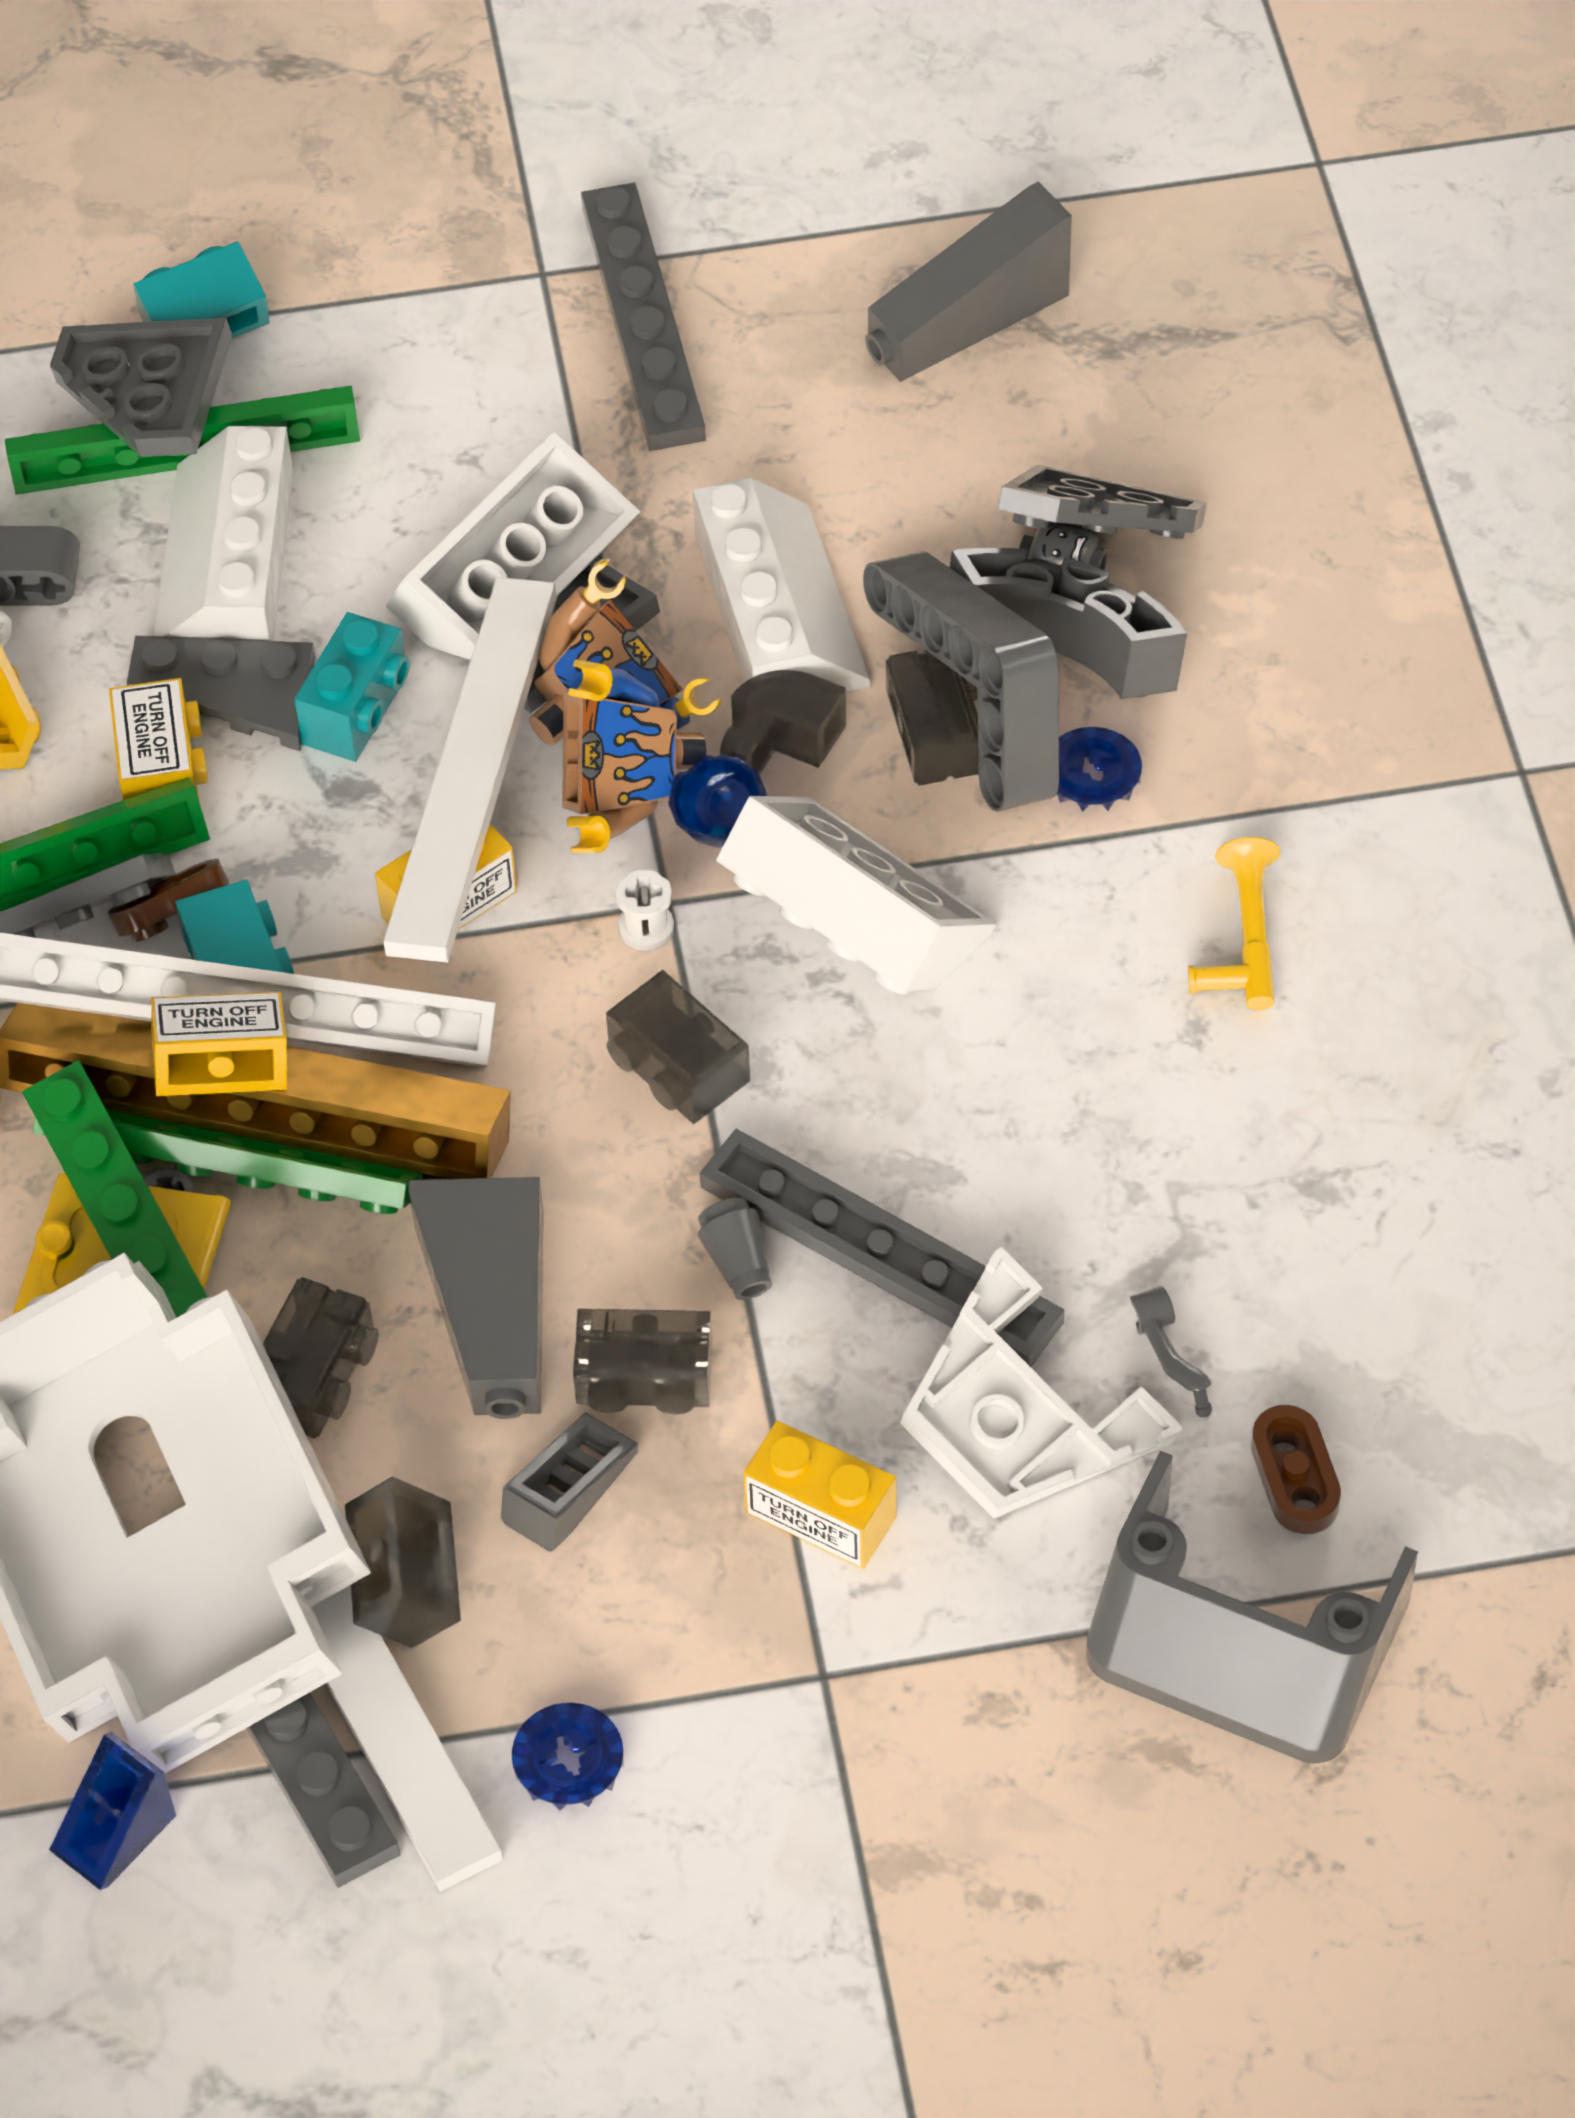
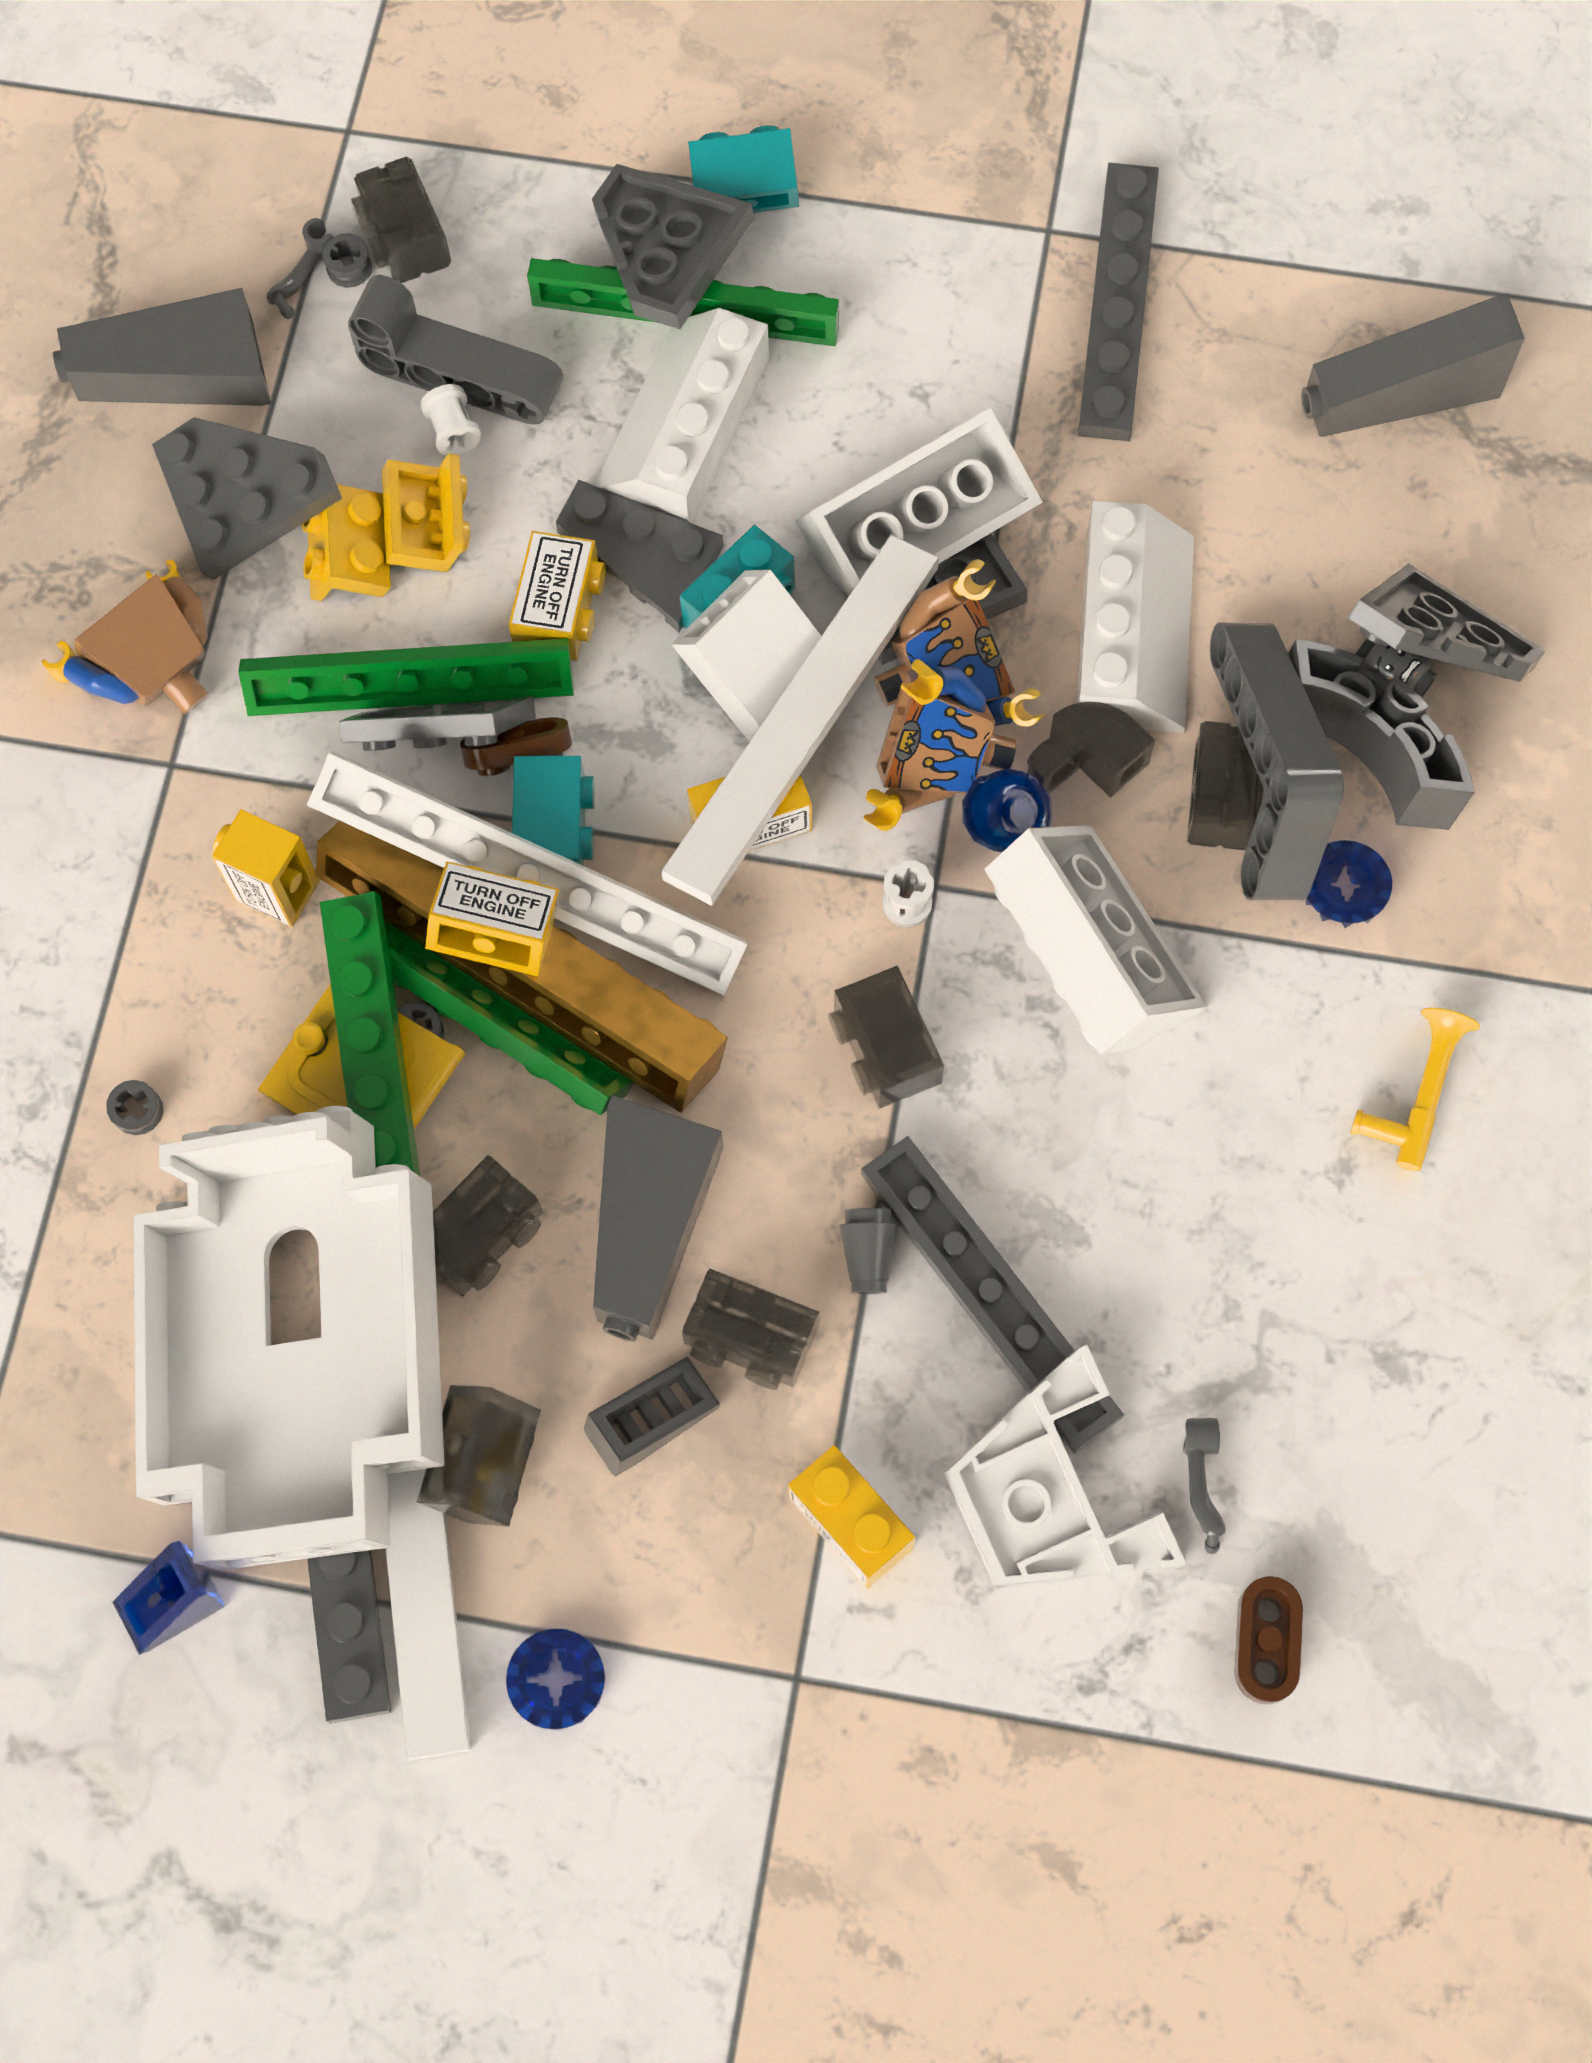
camera: 20 degrees right, 15 degrees up
windscreen [1086,1451,1418,1764] -> none
none -> white brick [671,570,821,742]

